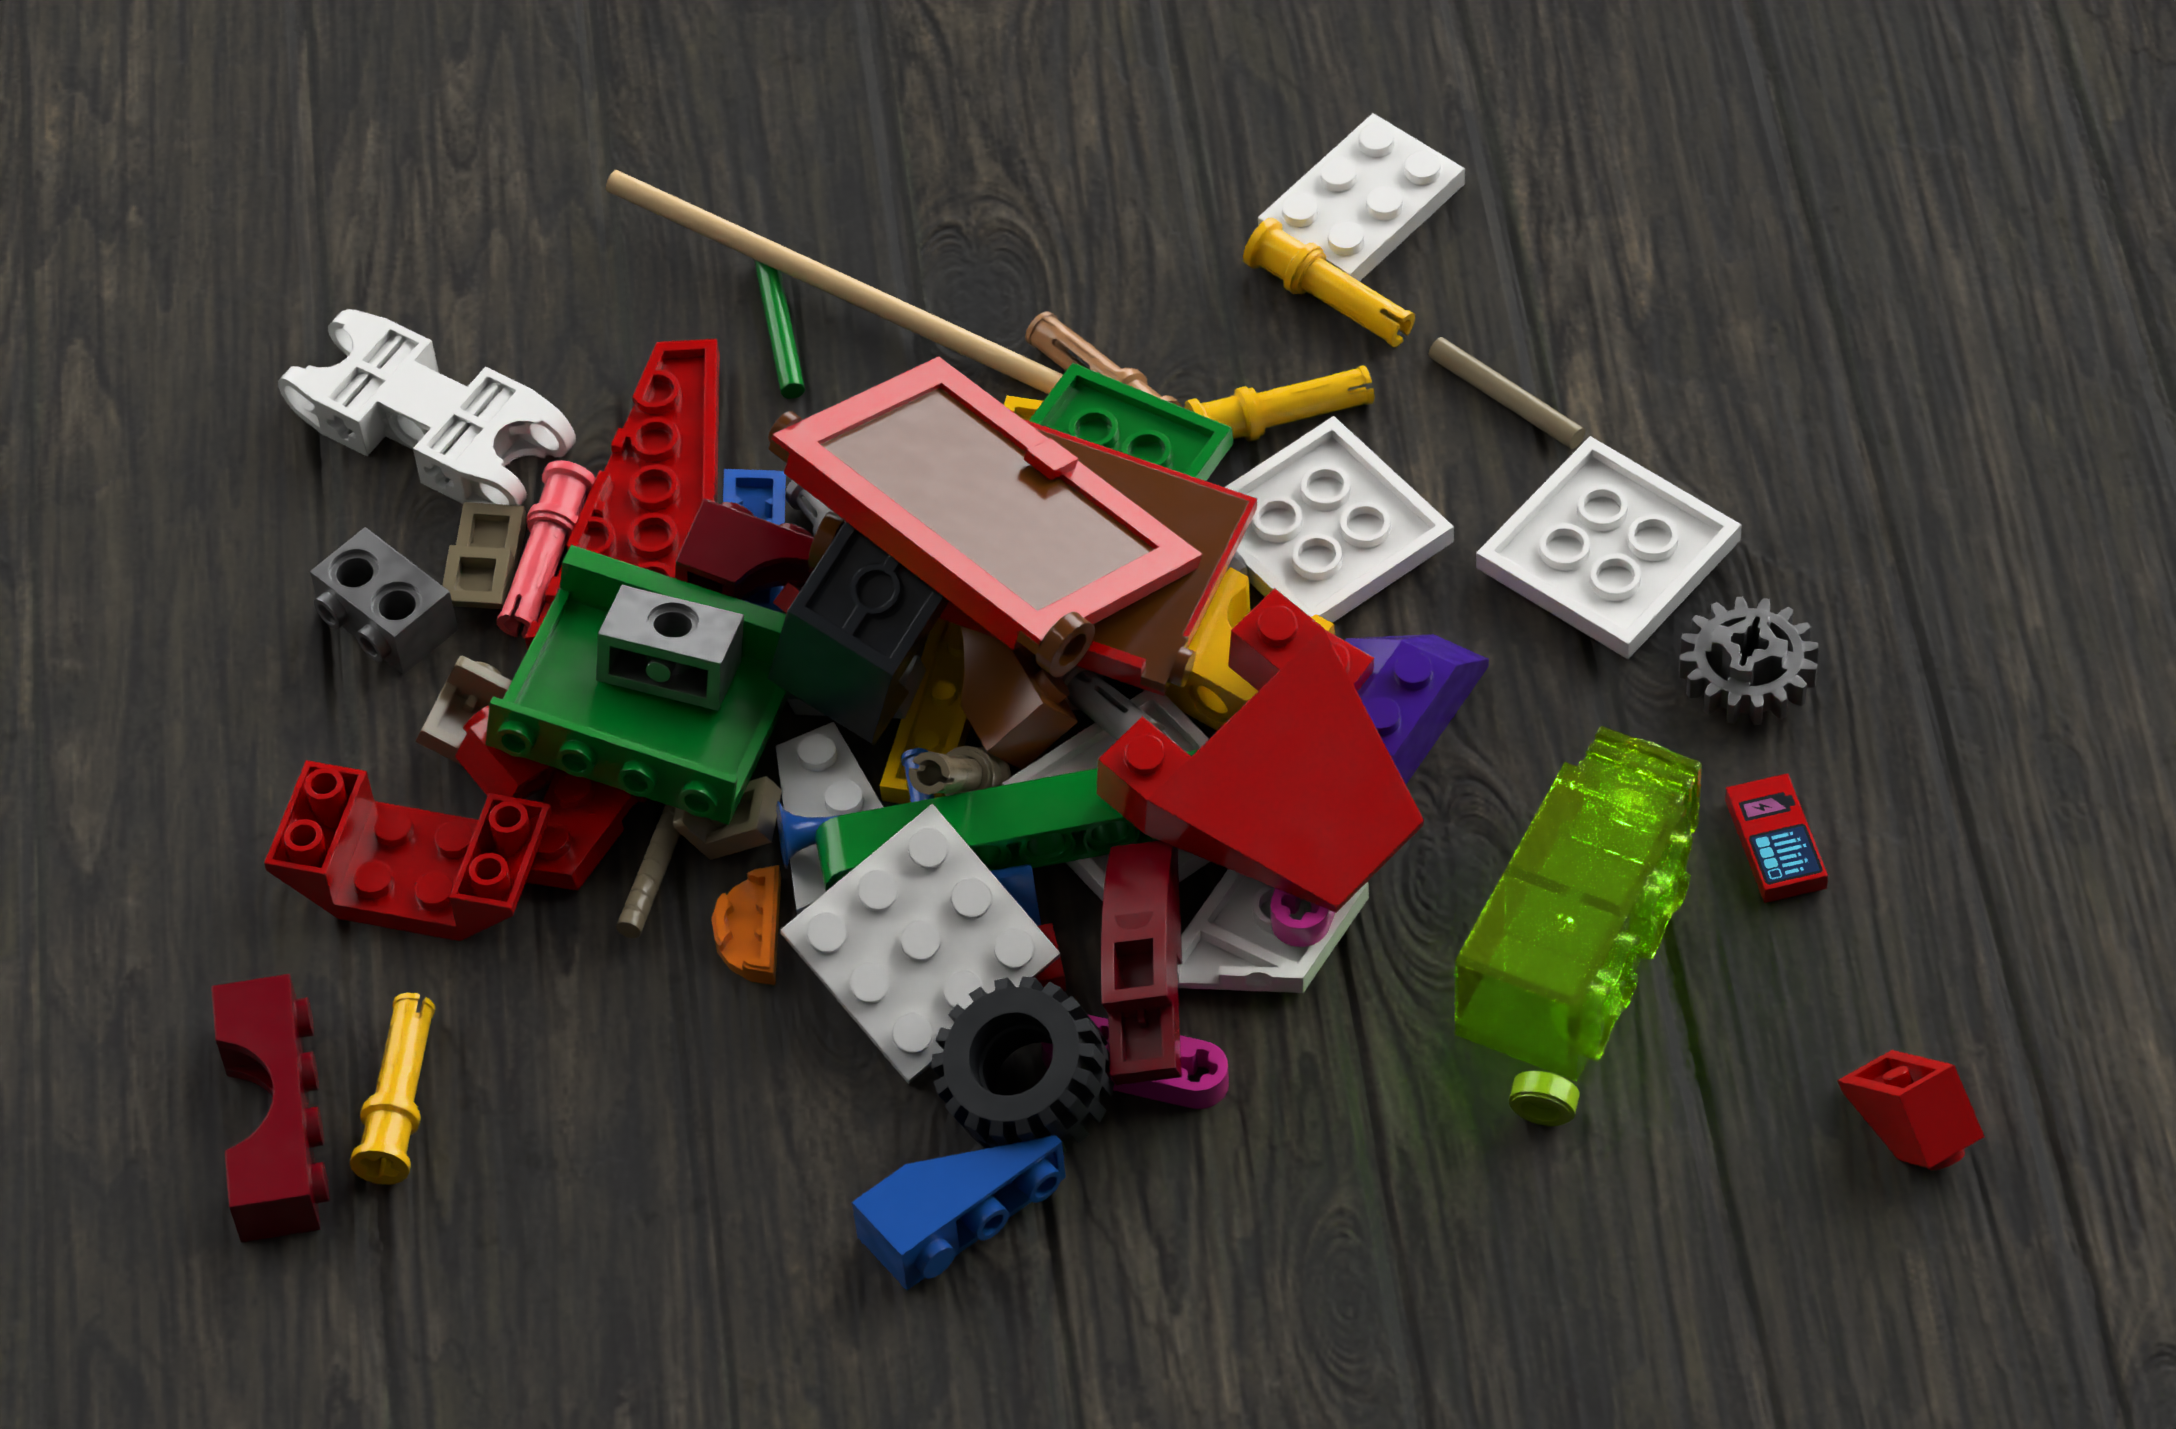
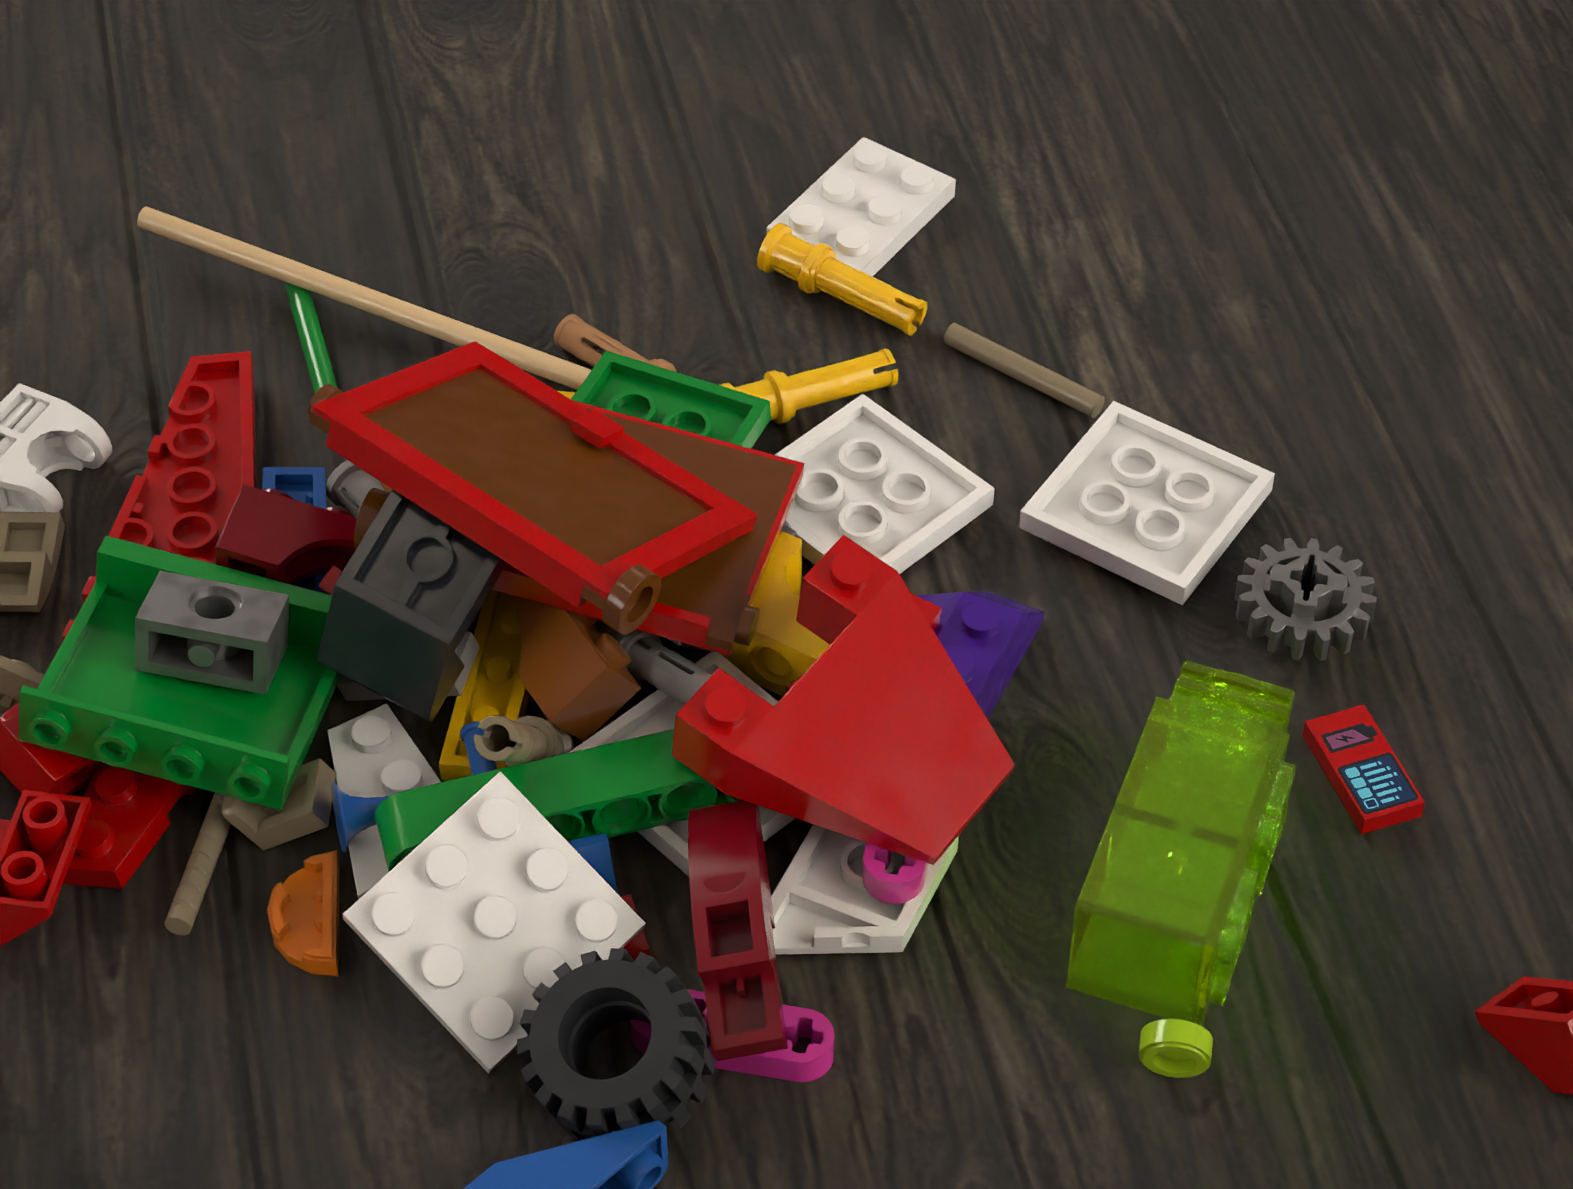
camera: 10 degrees left, 5 degrees down
coral pin [497,461,596,638] -> none

